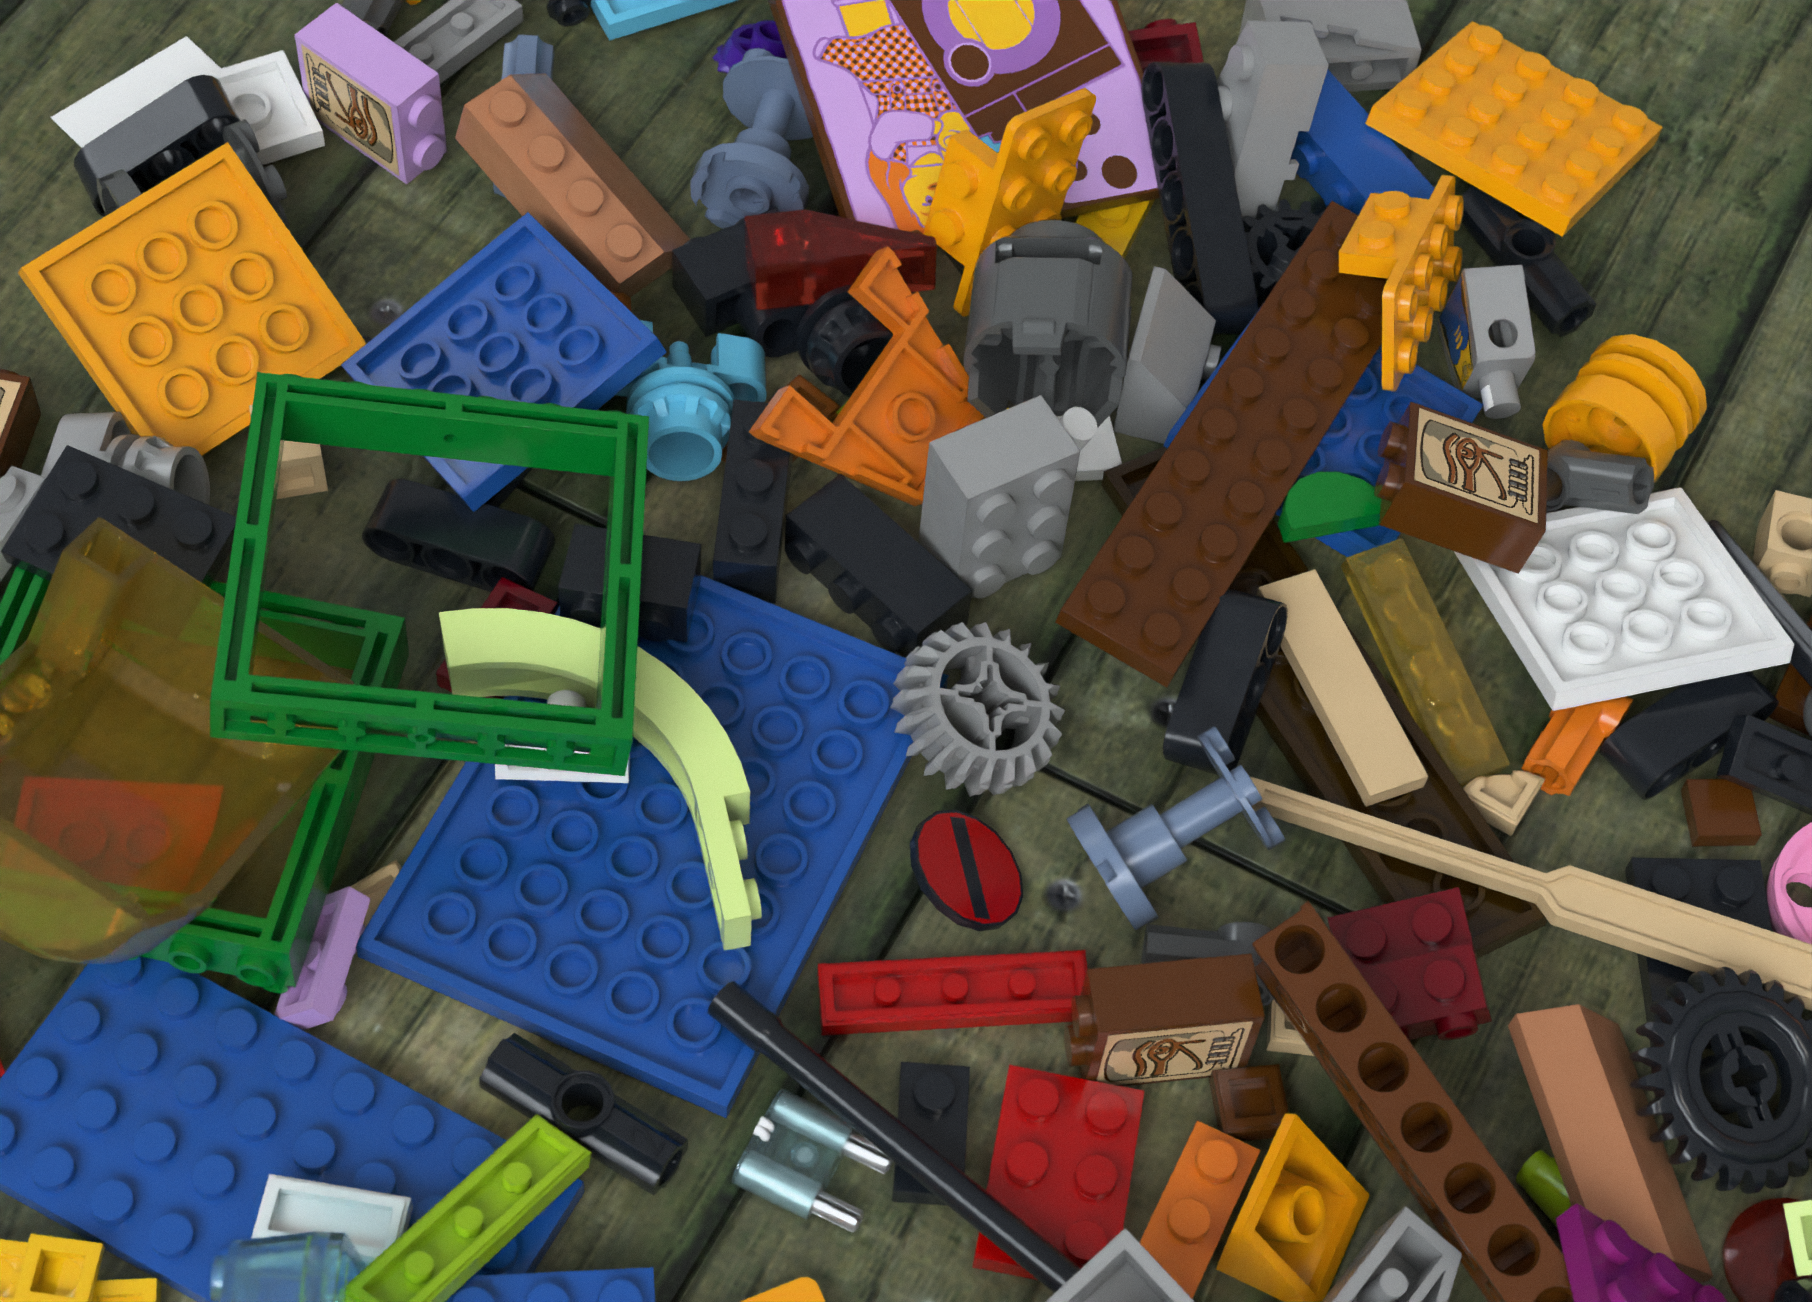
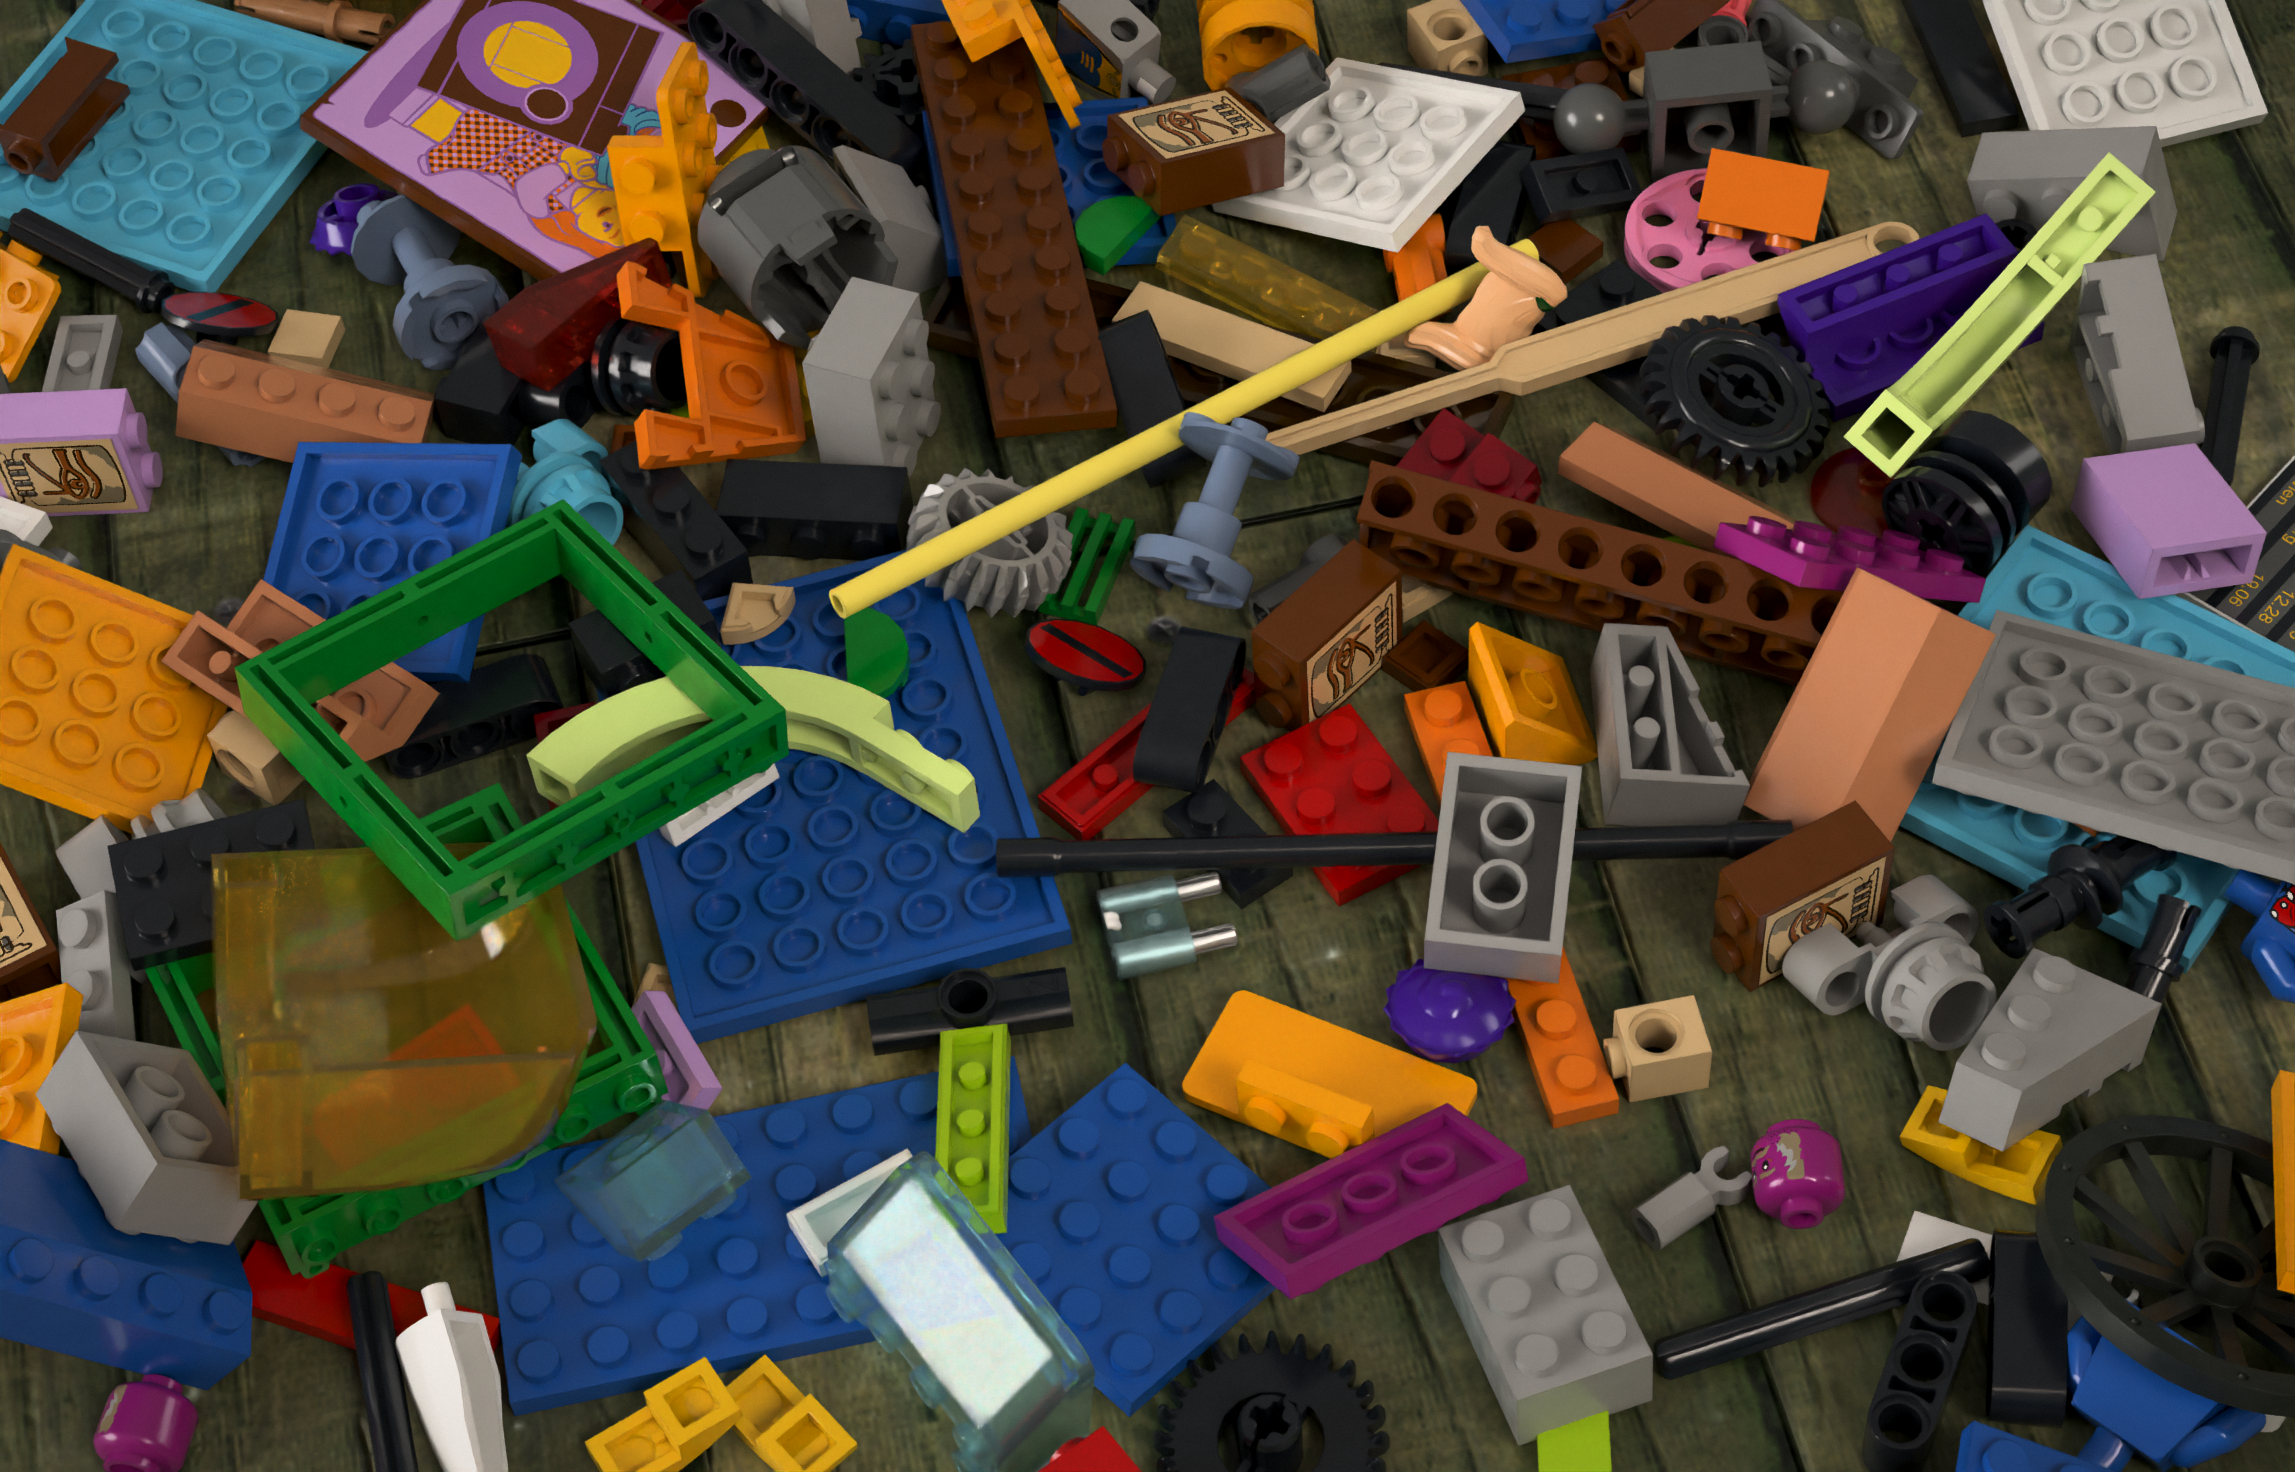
camera: 30 degrees left, 5 degrees down
none -> piece [161,292,278,346]
none -> nougat slope [161,579,440,762]
none -> tan tile [267,309,345,368]
none -> clear light blue slope [554,1100,752,1261]
none -> tan tile [720,583,796,645]
none -> light yellow piece [829,238,1539,619]
none -> green tile [844,607,911,699]
none -> green tile [1038,507,1136,625]
none -> black beam [1133,626,1246,794]
none -> light nougat hair [1404,226,1568,371]

